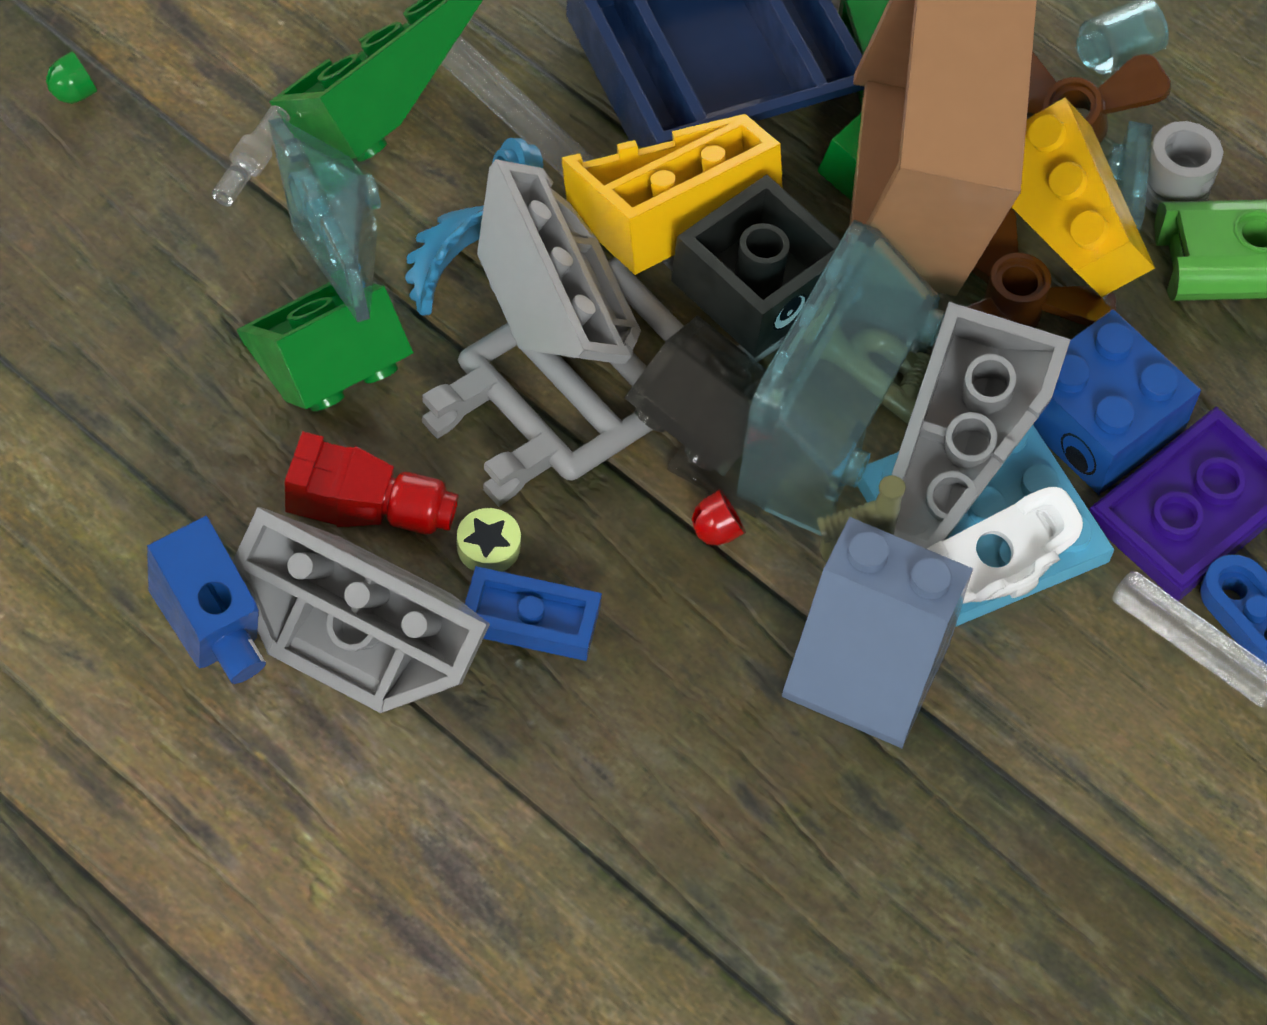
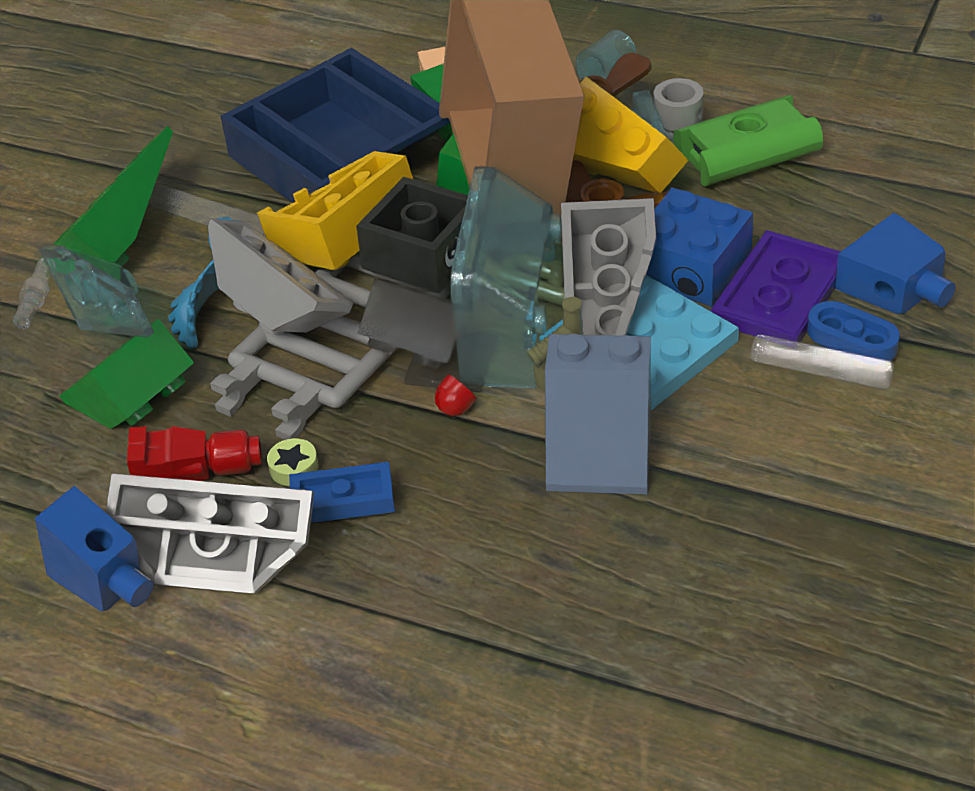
camera: 10 degrees left, 15 degrees down
white piece [927,487,1083,604] -> none

